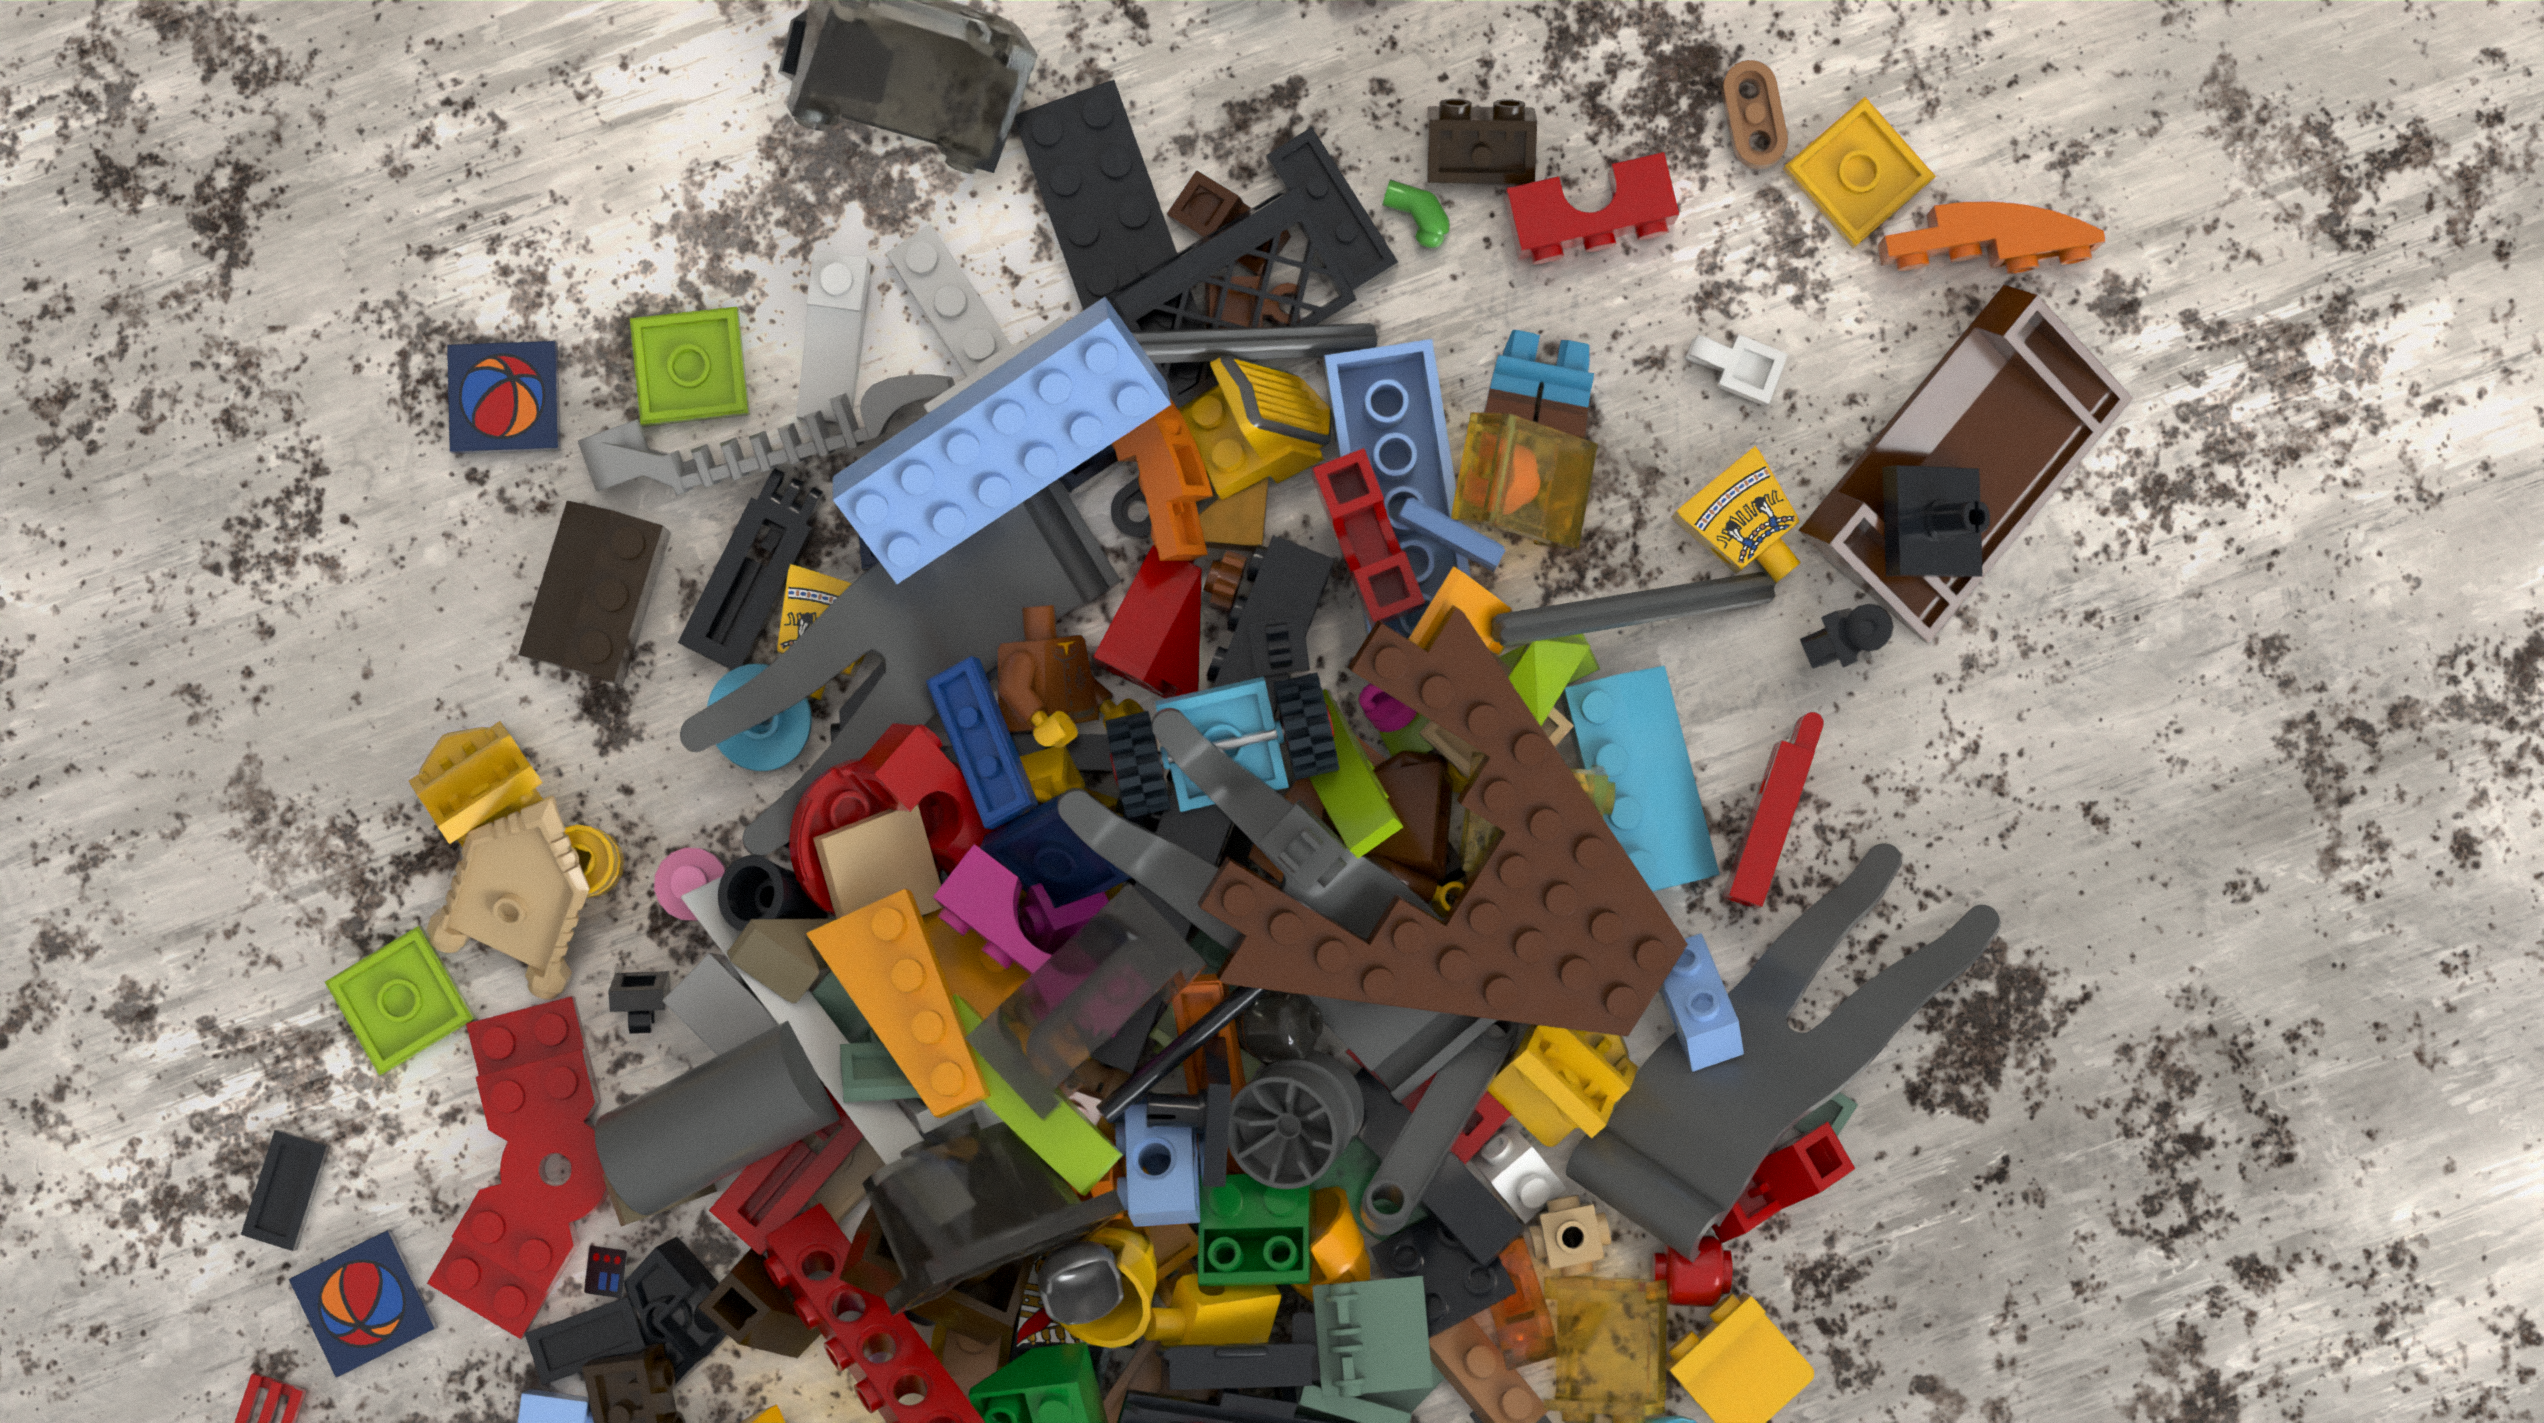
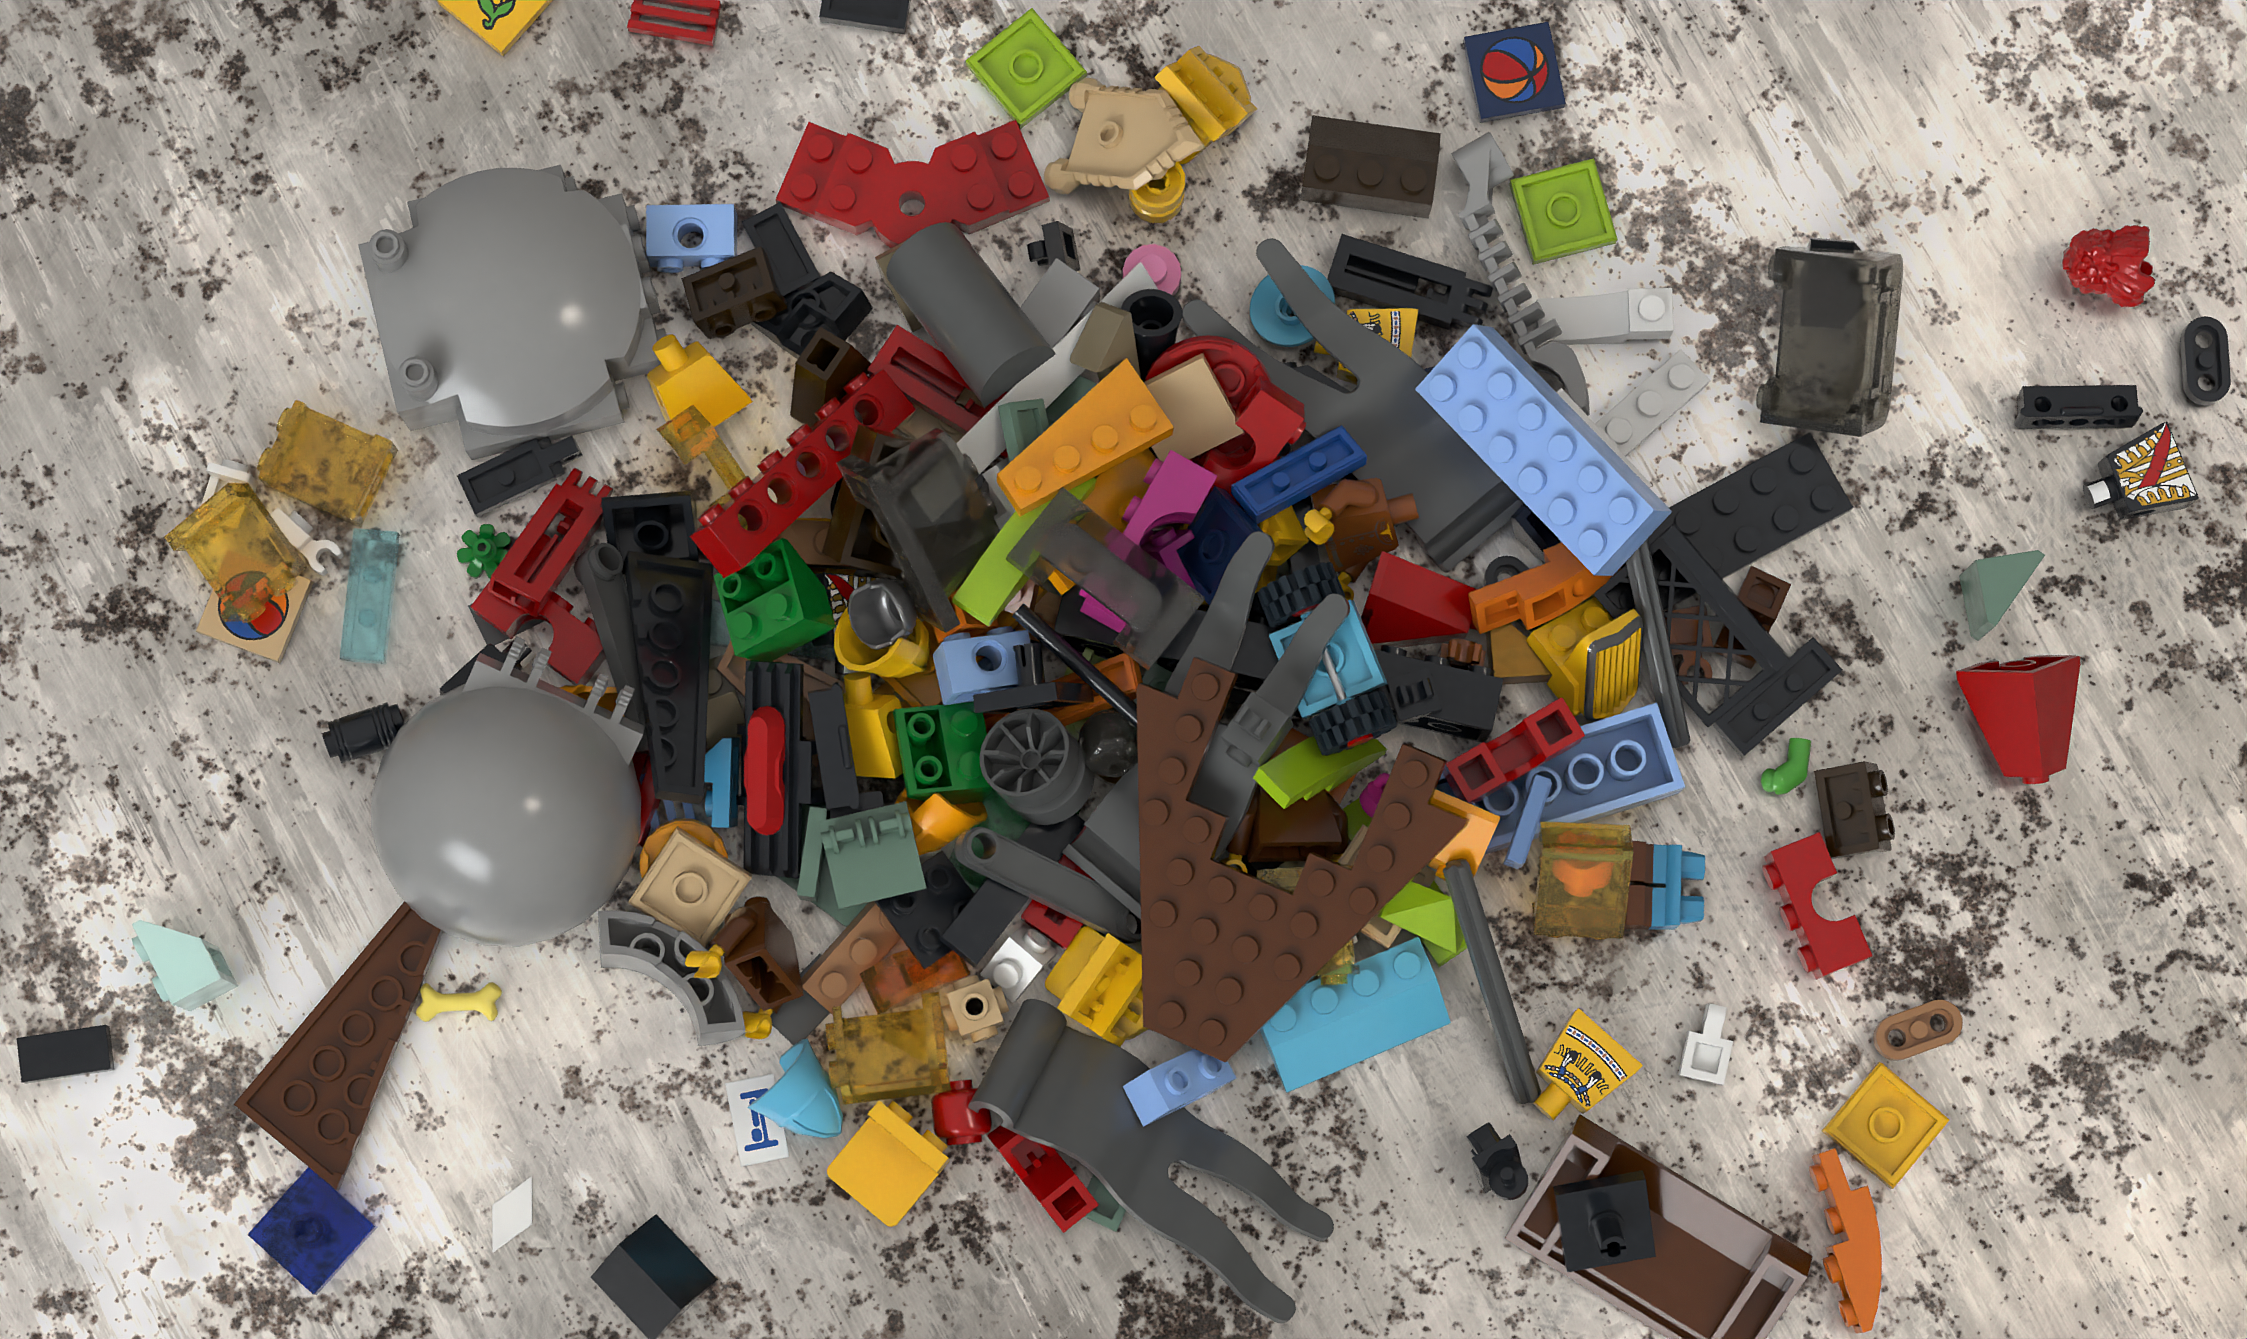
camera: 85 degrees right, 5 degrees down
tile [289,1229,438,1378] -> none
black sticker [584,1245,627,1298] -> none
red hinge [1722,712,1824,909] -> none

